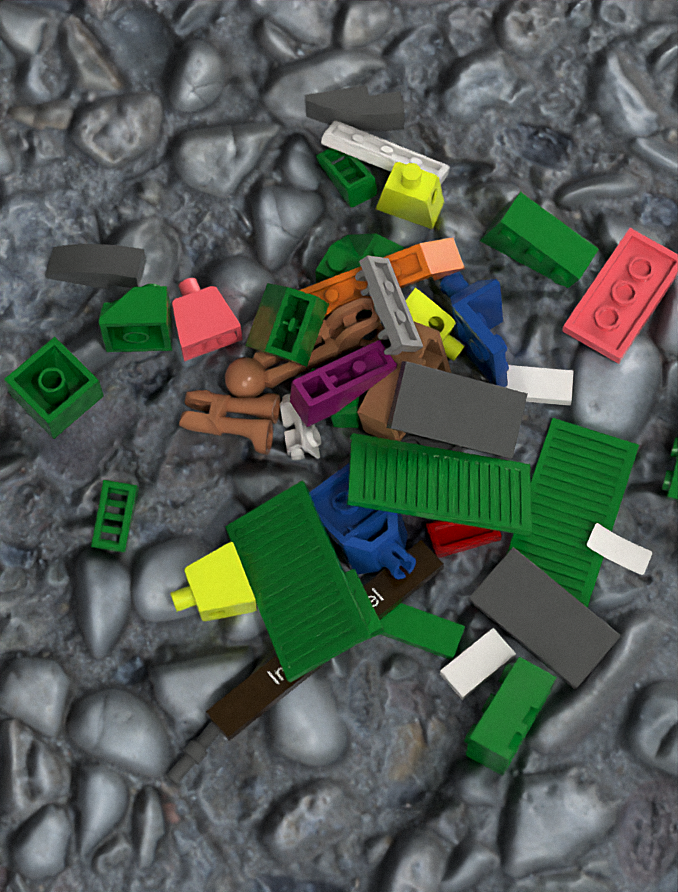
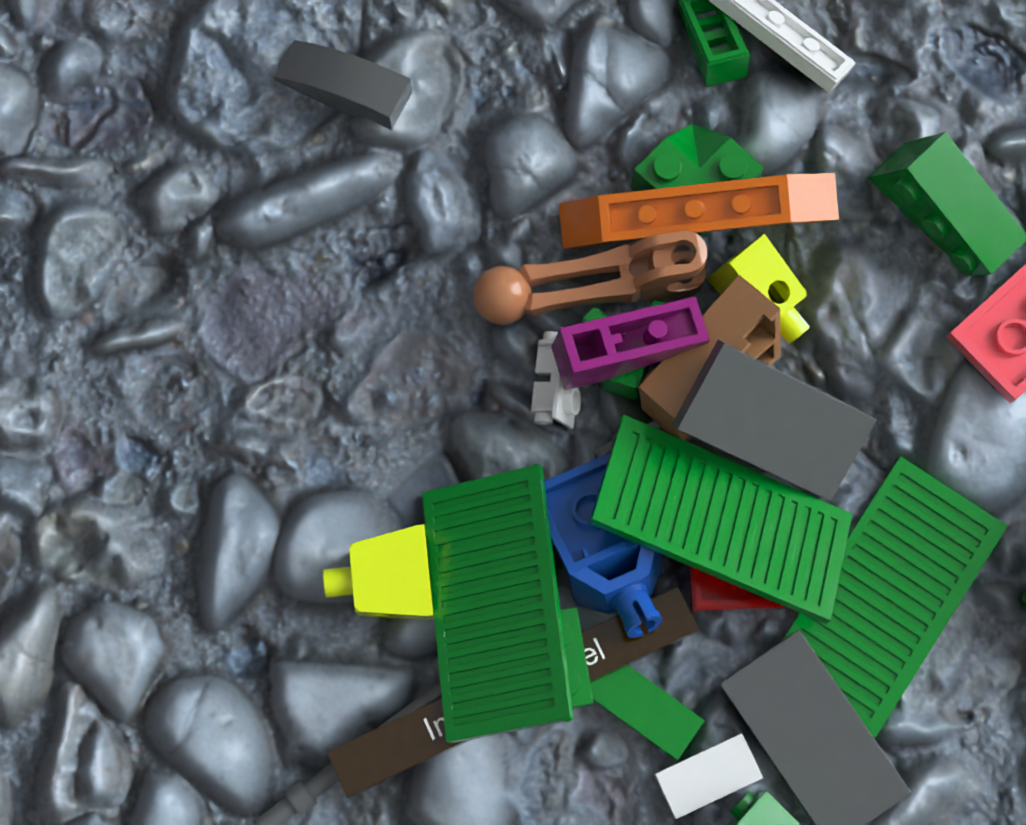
camera: 10 degrees right, 10 degrees up
green slope [4,337,104,439] -> none
green slope [91,480,139,553] -> none
green slope [99,284,172,352] -> none
coral torso [172,278,243,361] -> none
nougat piece [179,389,281,455] -> none
green slope [245,283,329,367] -> none
light grey plate [355,255,423,355] -> none
neon yellow torso [376,162,444,230] -> none
blue plate [440,271,509,387] -> none
white tile [505,365,573,406] -> none
white sticker [587,523,652,575] -> none

